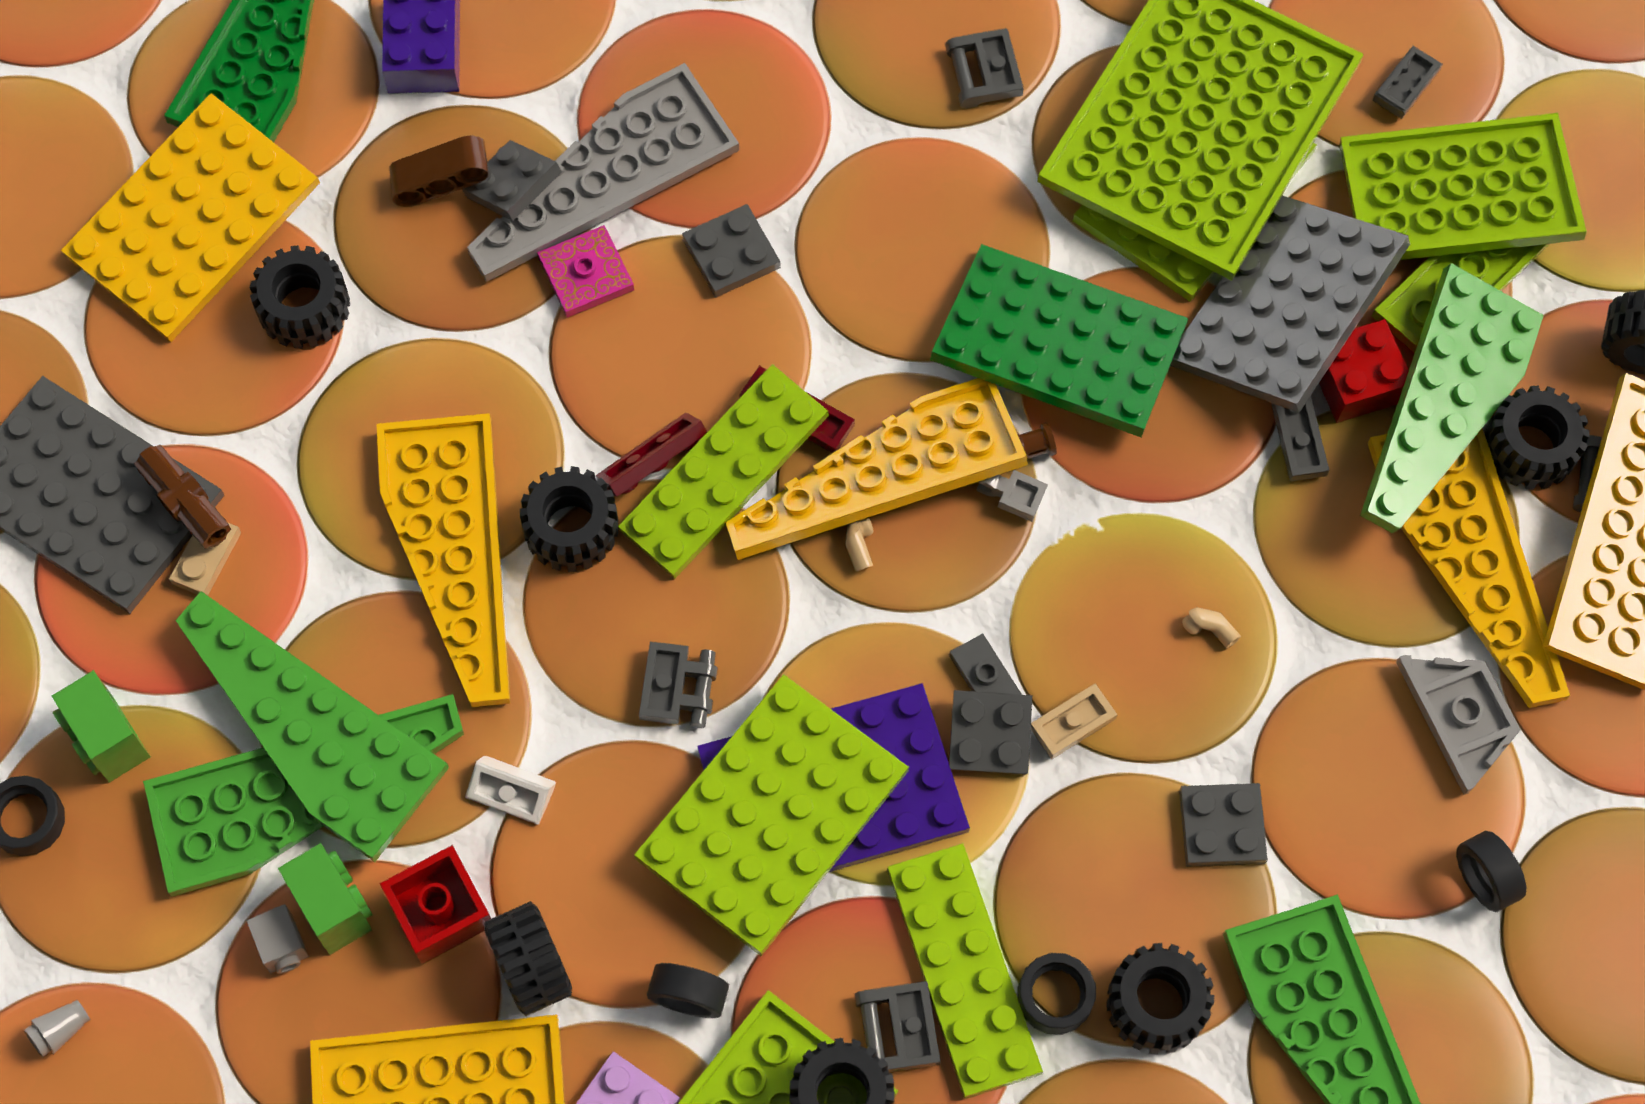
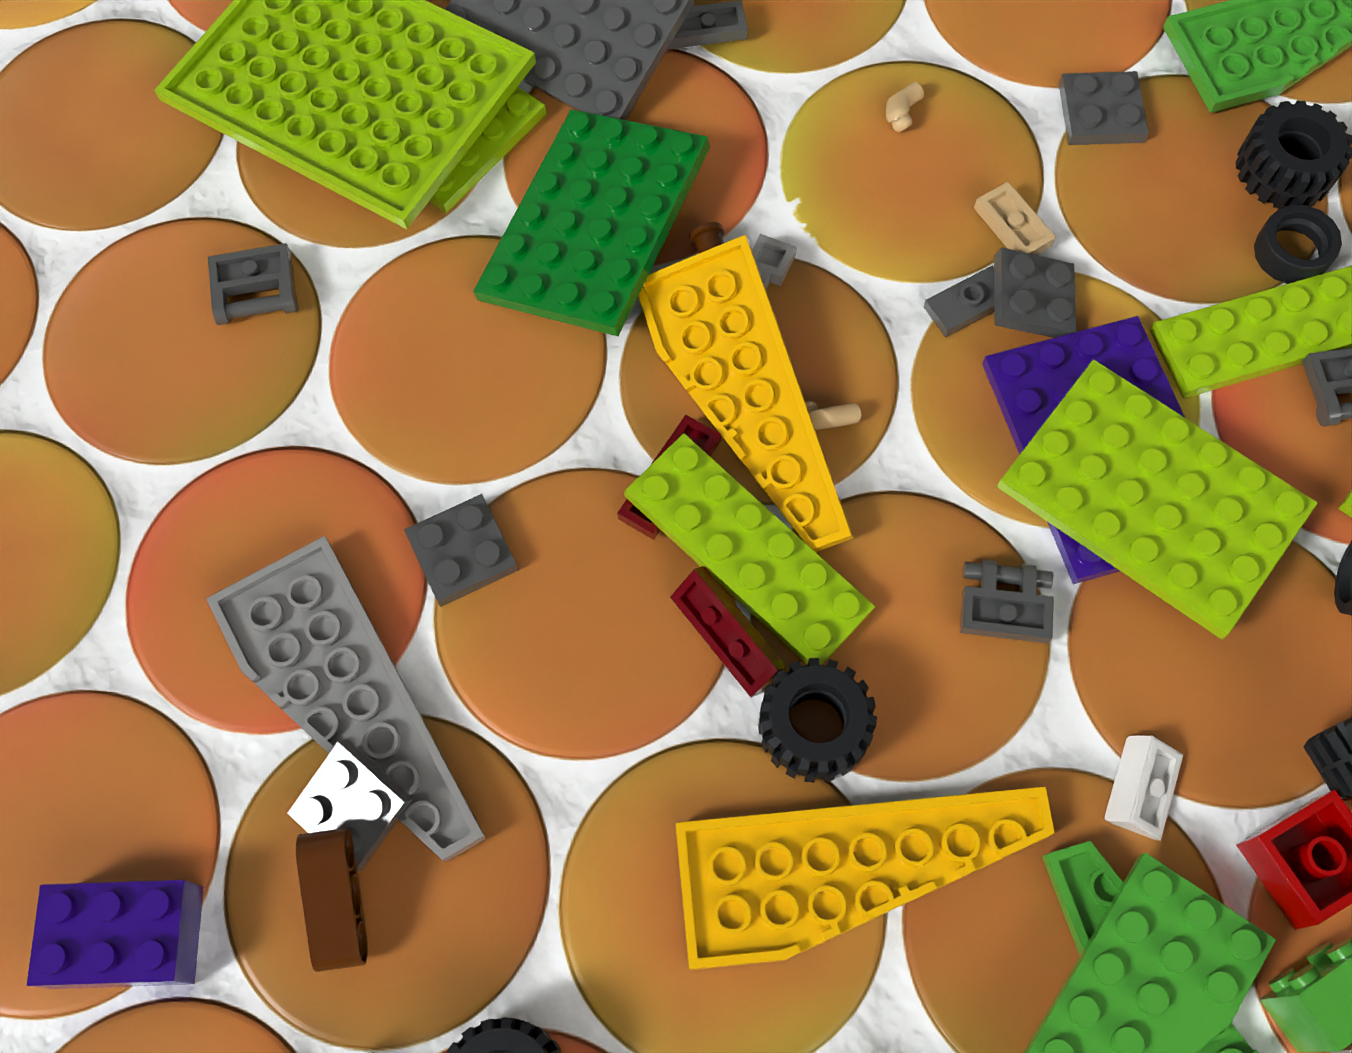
camera: 85 degrees left, 0 degrees up
dark pink plate [537,225,634,318] -> none

